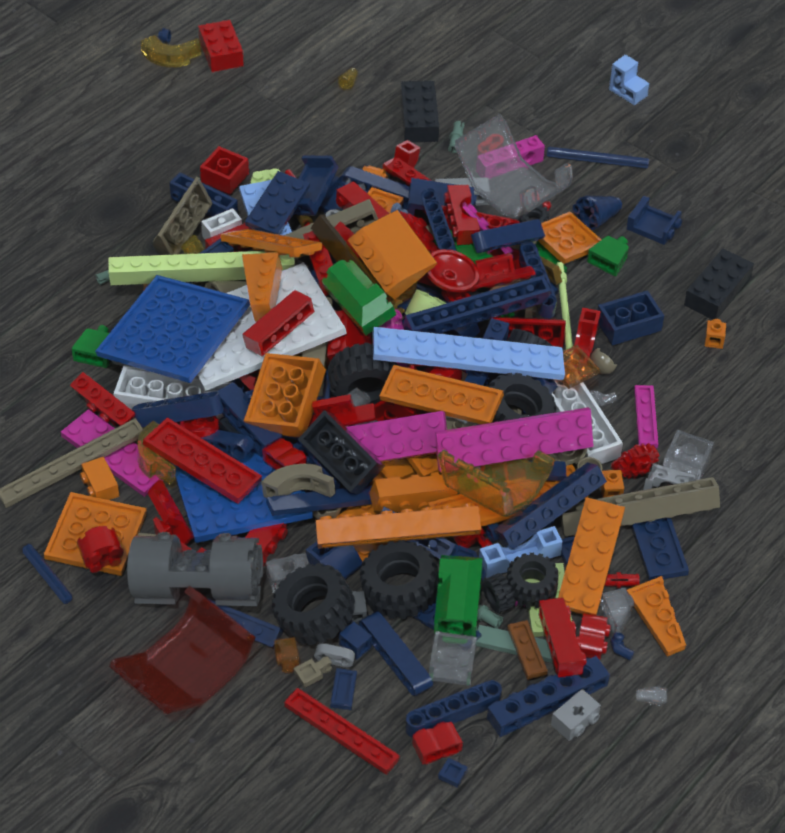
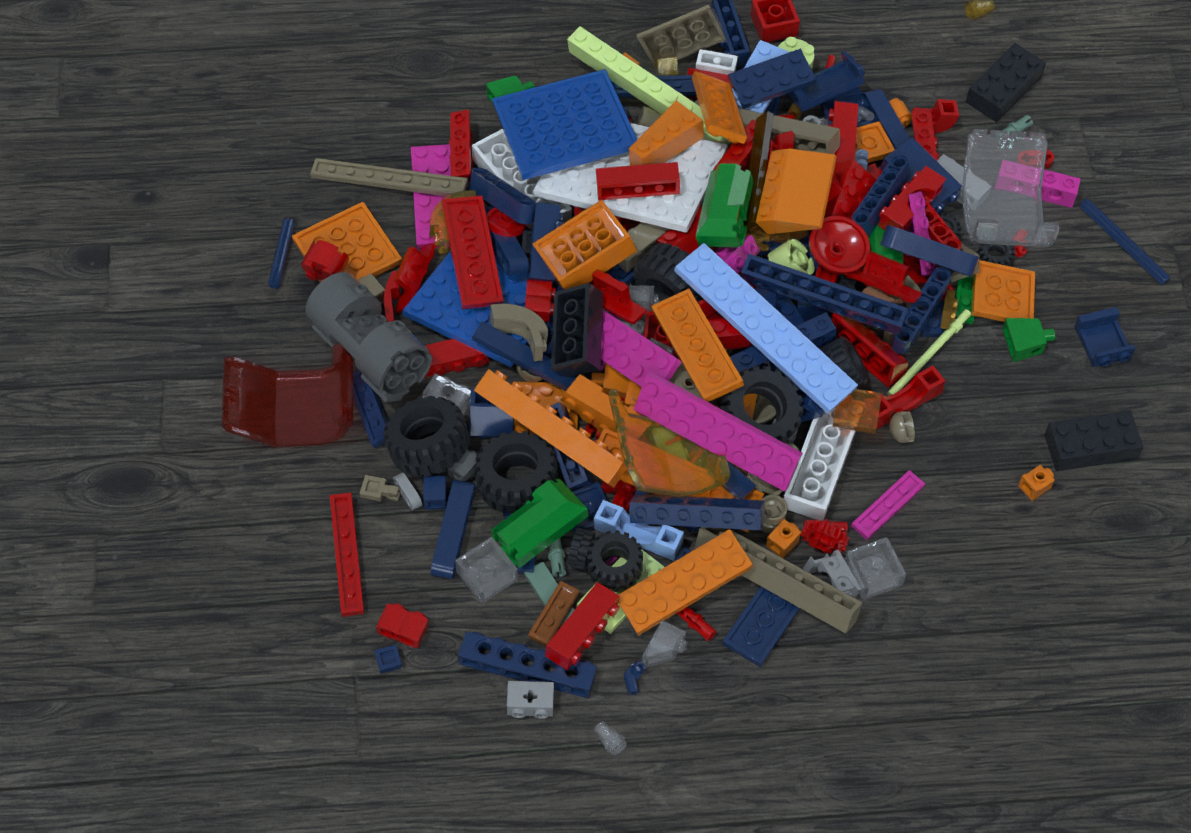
camera: 45 degrees right, 10 degrees up
orange brick [80,456,119,500] -> none
clear orange brick [274,637,299,673] -> none
dark blue tile [330,668,357,710] -> none
dark blue beam [405,680,502,738] -> none
dark blue cone [572,195,622,230] -> none
red brick [579,613,611,660] -> none
clear arm [590,390,617,406] -> none
dark blue brick [598,290,664,345] -> none
orange wing [626,576,686,657] -> none

